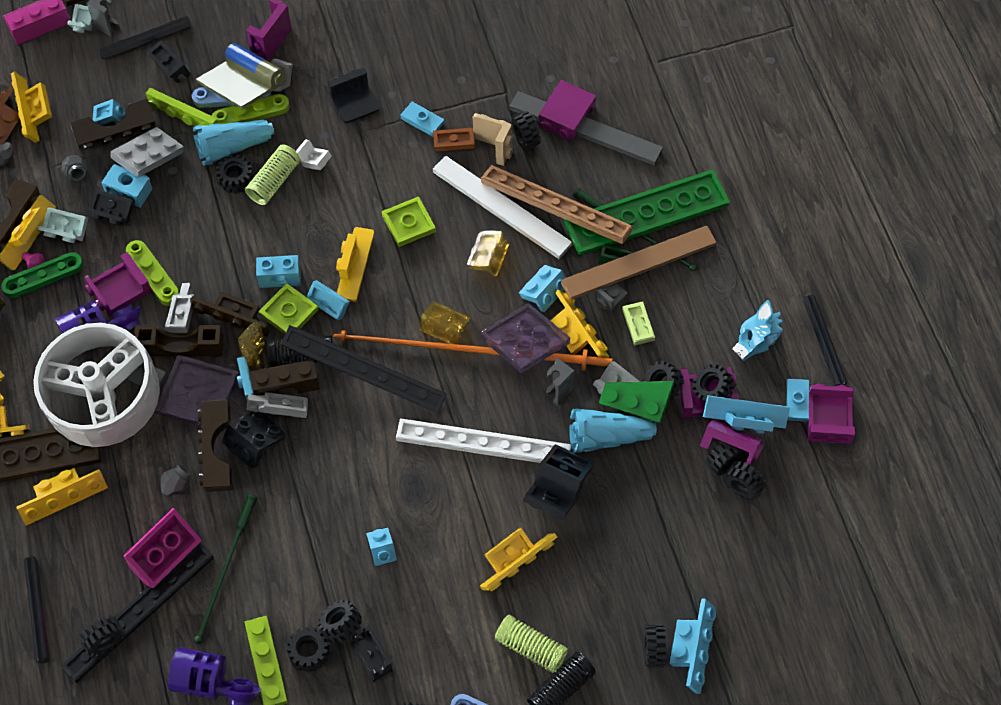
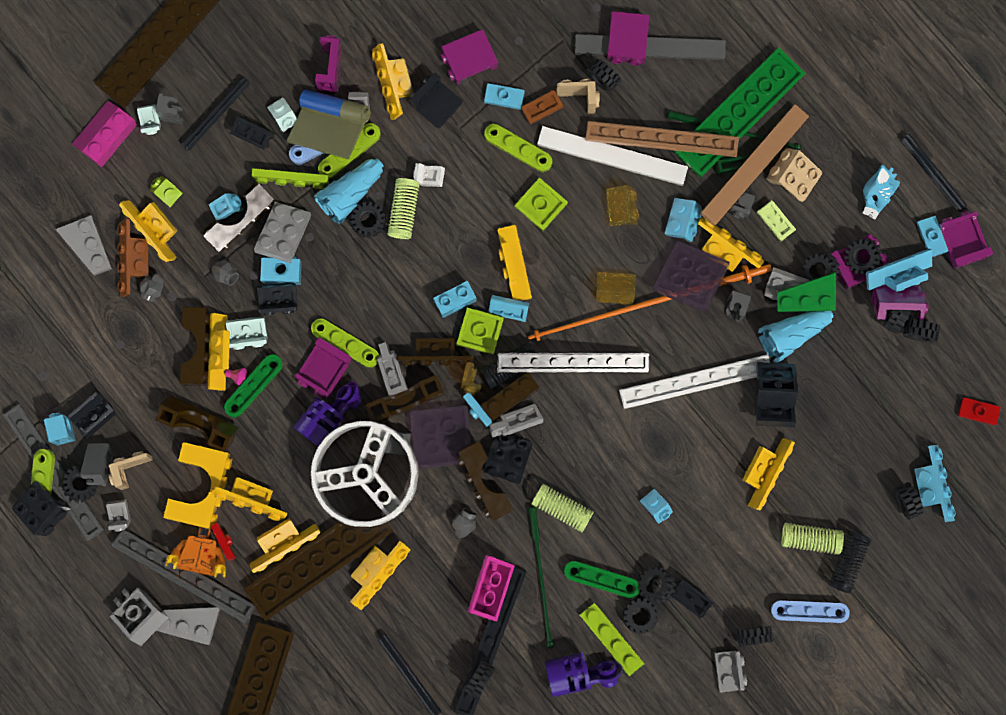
camera: 25 degrees left, 20 degrees up
none -> lime bracket [150,176,183,207]
none -> light aqua bracket [267,98,297,132]
none -> yellow bracket [372,43,413,120]
none -> magenta panel [440,29,498,85]
none -> lime plate [485,124,552,172]
none -> yellowish green piece [532,483,593,533]
none -> green plate [564,561,640,598]
none -> tan bracket [766,148,822,202]
none -> red plate [958,397,1001,426]

